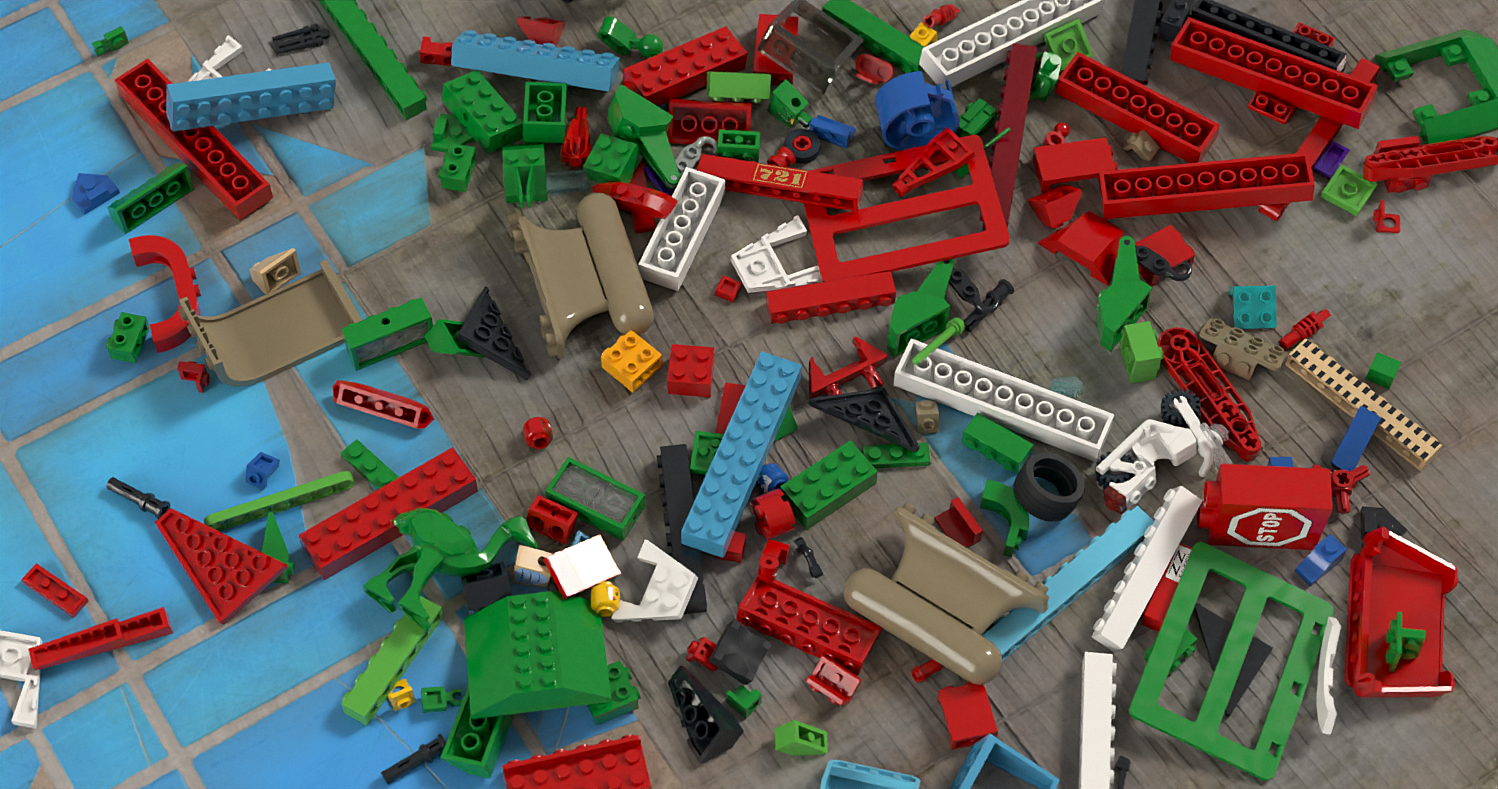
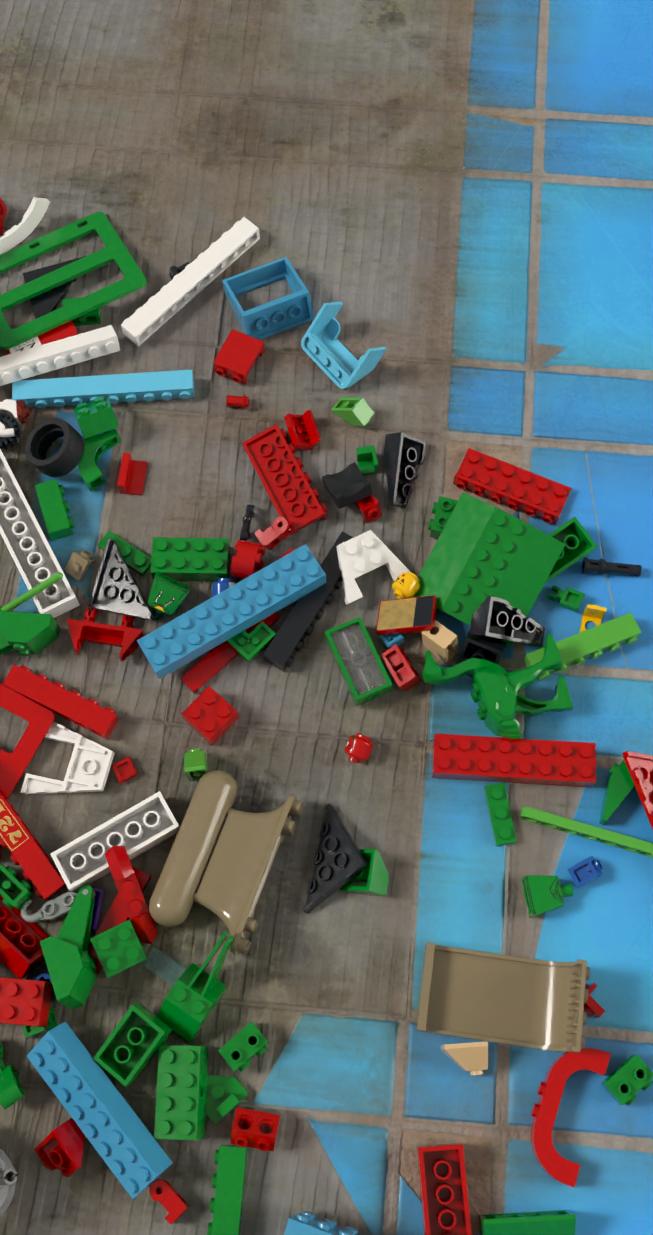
camera: 140 degrees left, 10 degrees up
red brick [332,380,434,429] -> none
green brick [341,297,433,371] -> none
red piece [560,106,592,170] -> none
light orange brick [601,330,663,393] -> none
dark tan piece [843,502,1049,685] -> none
none -> green brick [73,396,119,439]
none -> green torso [147,571,190,620]
none -> bright green slope [184,749,208,781]
none -> red brick [230,1107,280,1152]
none -> black wedge [470,596,545,647]
none -> green torso [521,875,573,918]

